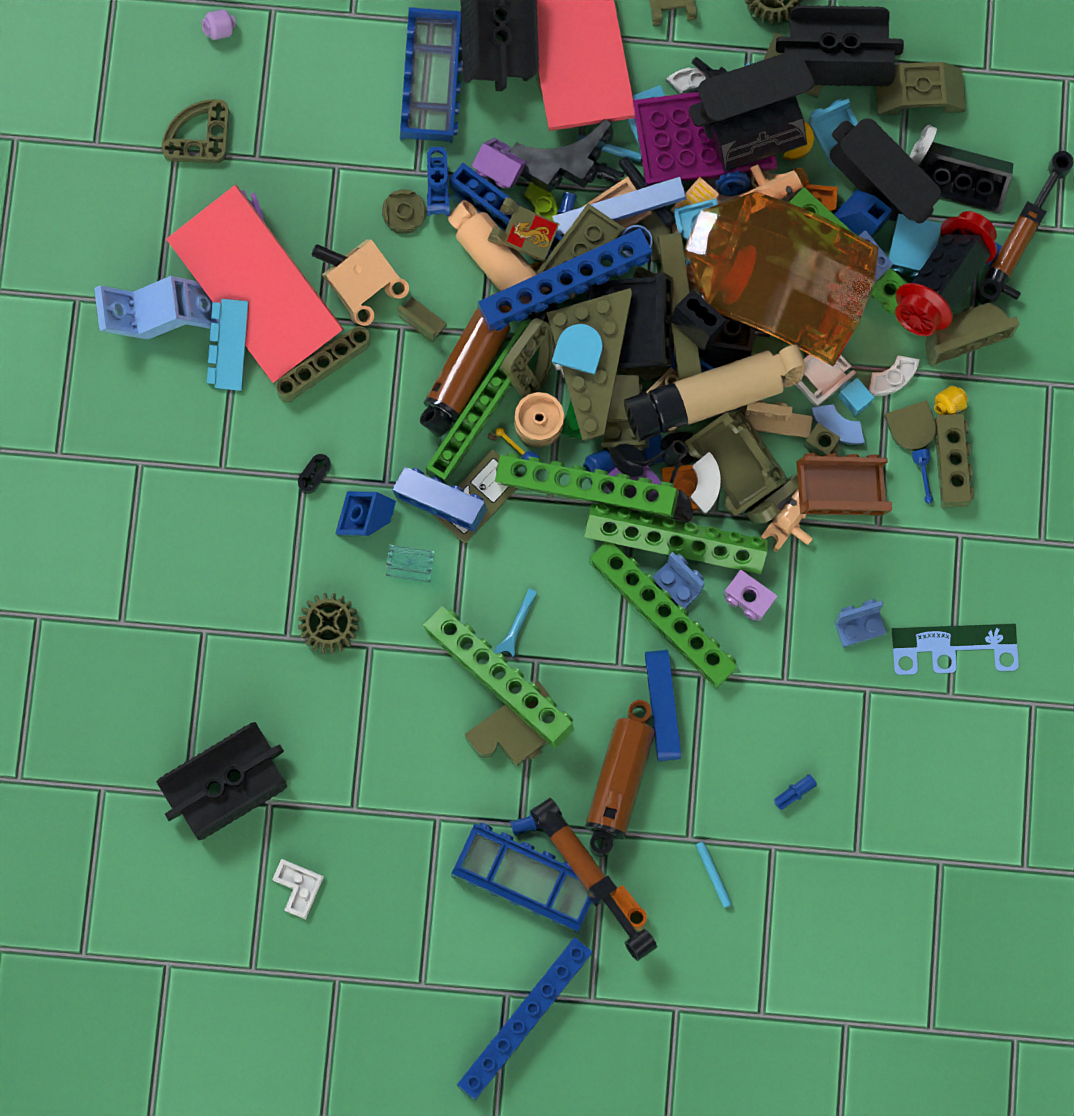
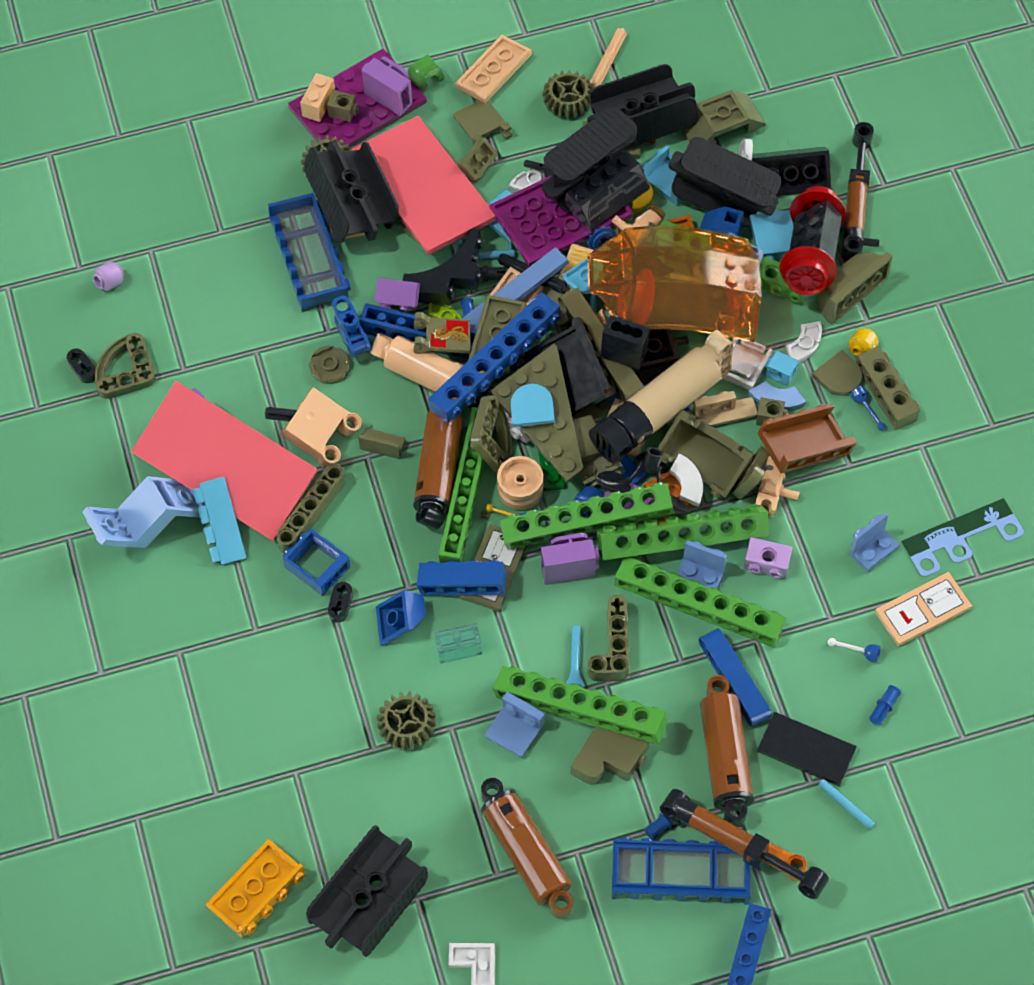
camera: 15 degrees left, 15 degrees down
none -> black beam [67,348,96,384]
none -> light orange bracket [205,839,306,939]
none -> blue window [283,529,351,596]
none -> olive bracket [458,137,498,182]
none -> dark orange piece [481,778,573,919]
none -> medium blue bracket [485,692,545,758]
none -> medium lavender brick [541,533,599,585]
none -> olive beam [587,595,629,682]
none -> black tile [757,711,857,787]
none -> hinge [828,638,881,663]
none -> tile [875,572,972,647]

